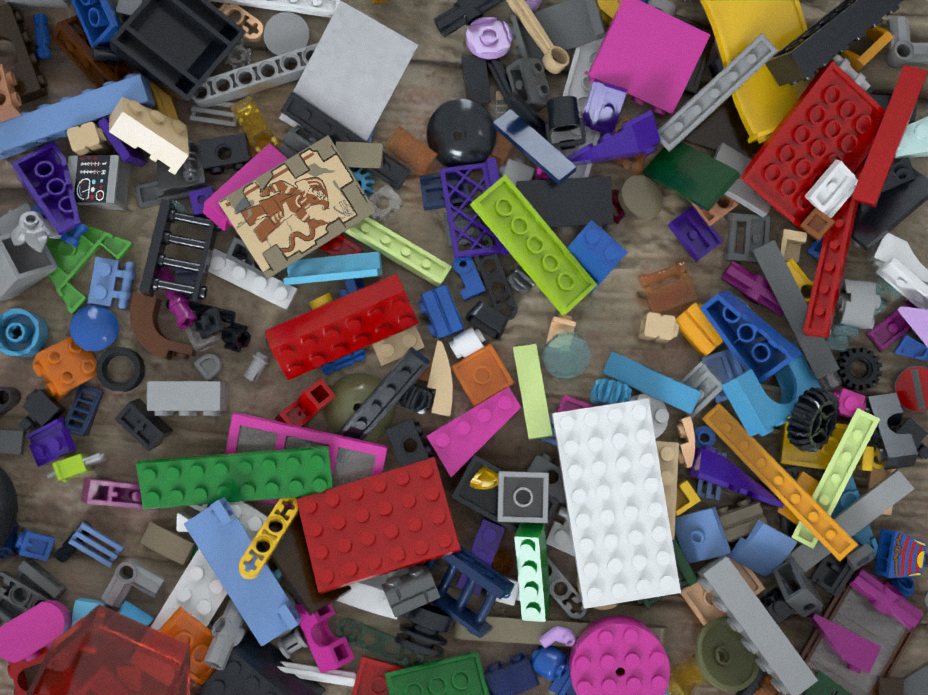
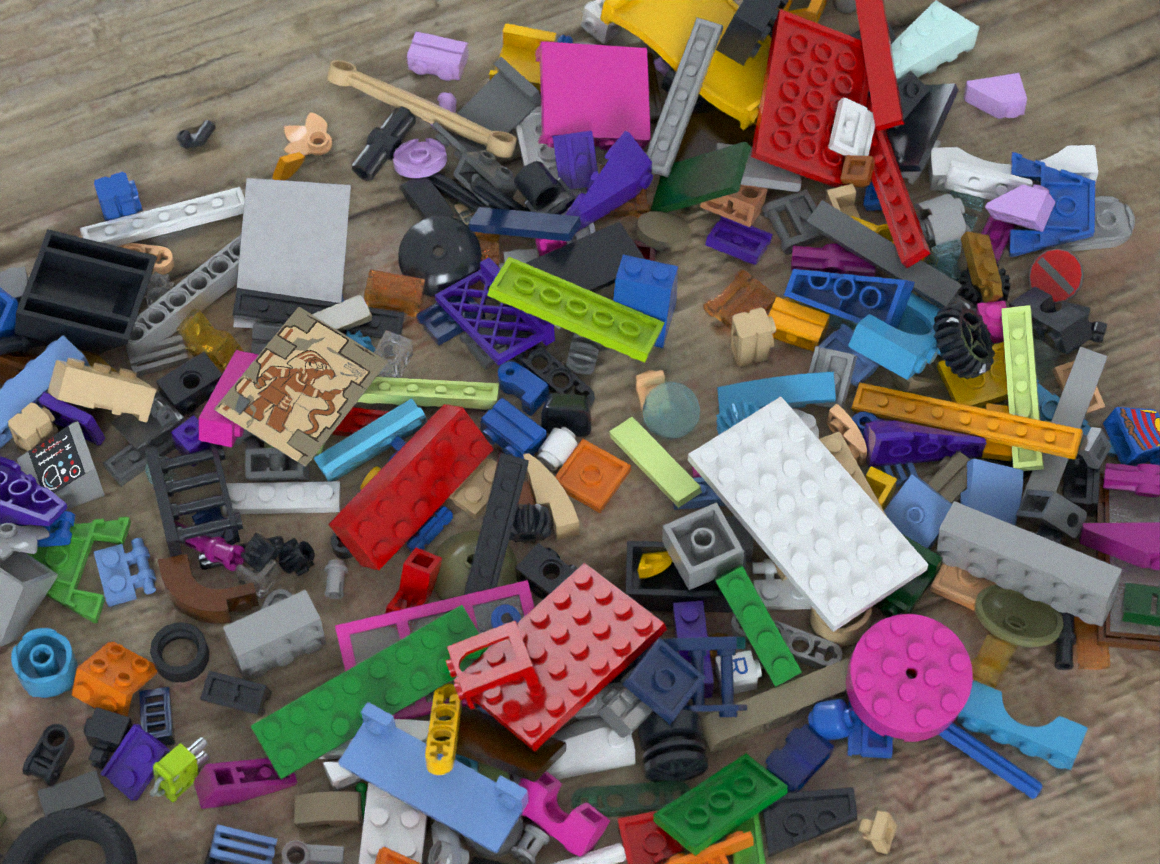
camera: 30 degrees left, 25 degrees down
blue dish [70,305,119,352] -> none
light grey tile [263,12,310,56] -> none
dark pink wedge [427,387,521,477] -> none
lavender arm [538,626,576,648] -> none
yellow tile [857,446,883,471] -> none
none -> panel [446,620,539,710]
none -> blue plate [490,604,521,629]
none -> dark blue tile [622,638,706,724]
none -> pearl gold hinge [961,231,1003,303]

